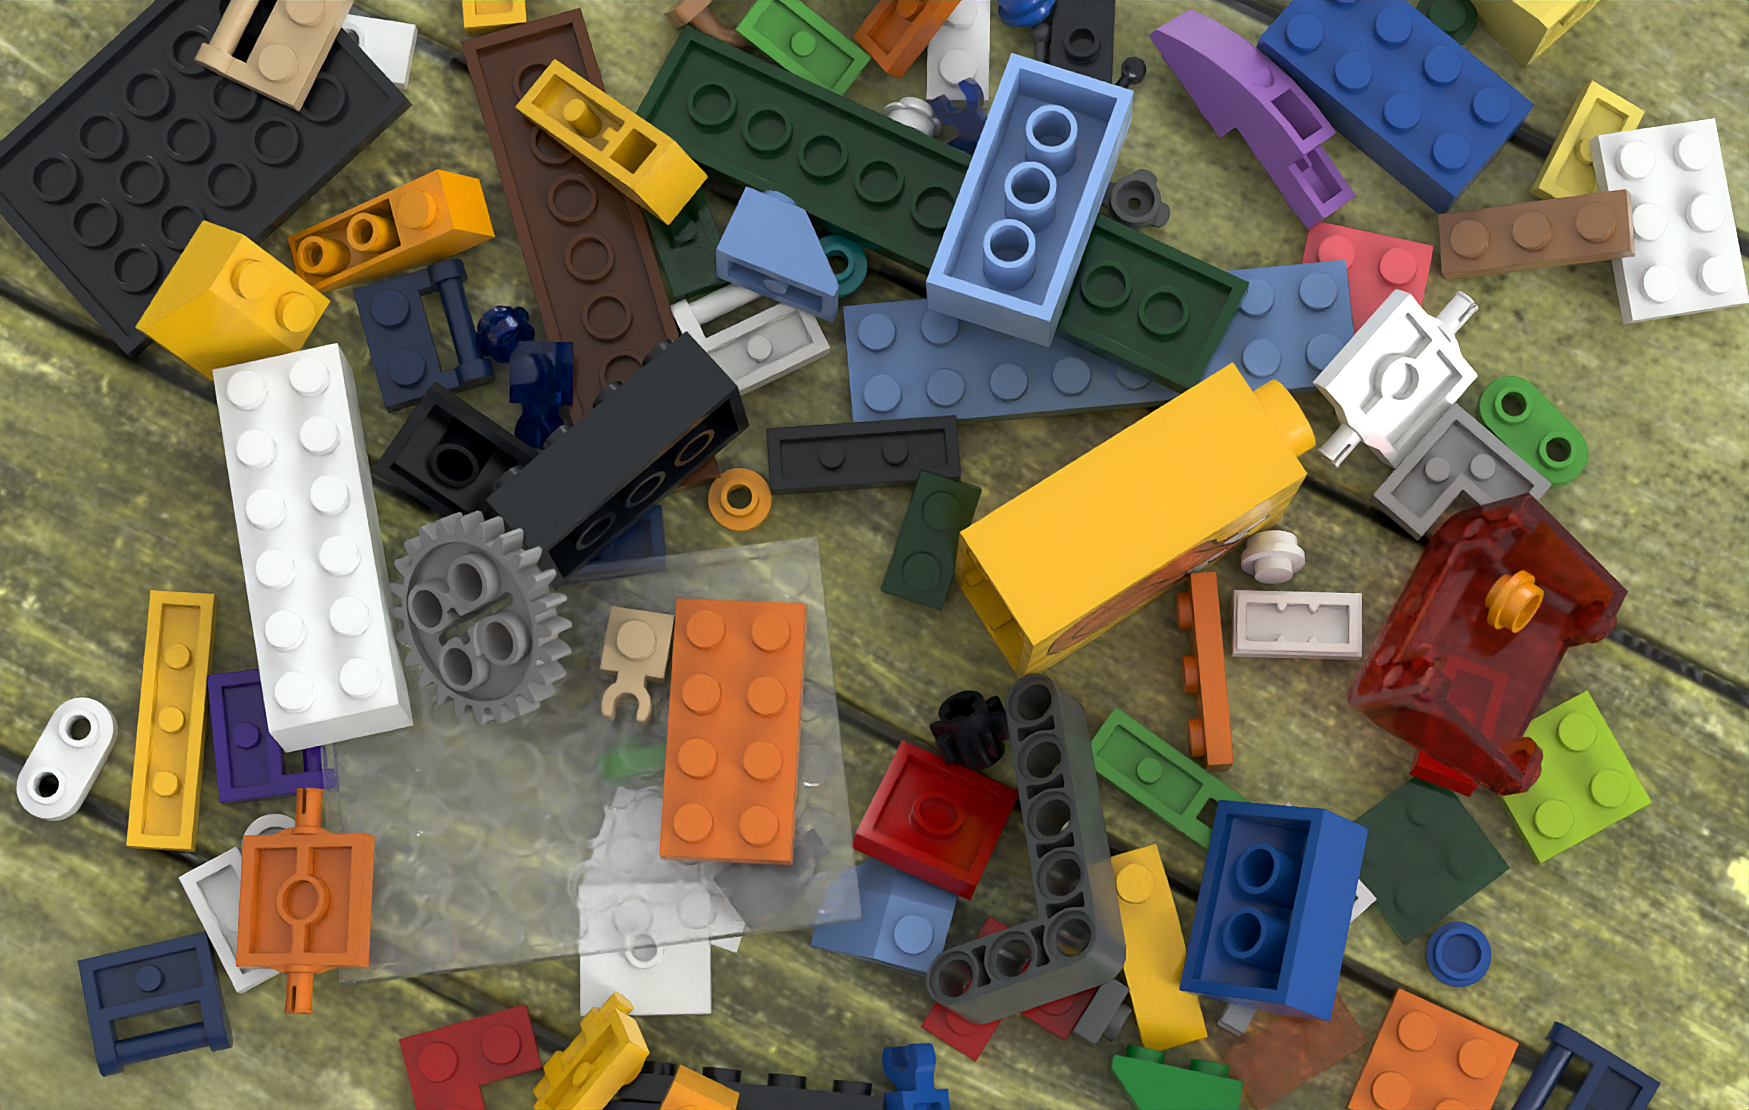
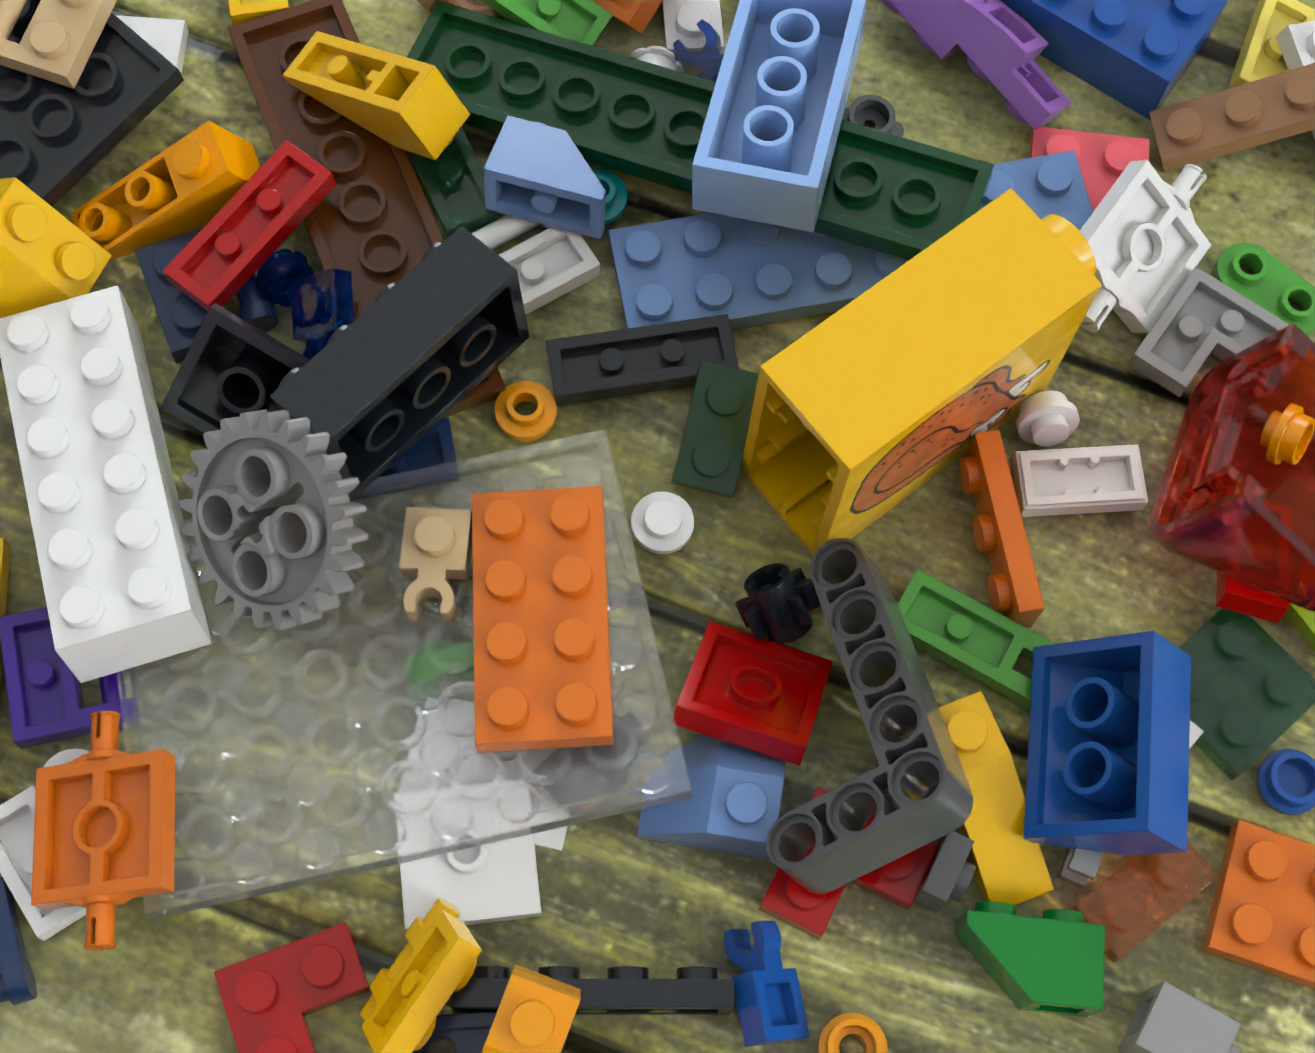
camera: 10 degrees left, 10 degrees down
none -> red plate [163,140,337,311]
none -> white plate [631,492,694,554]

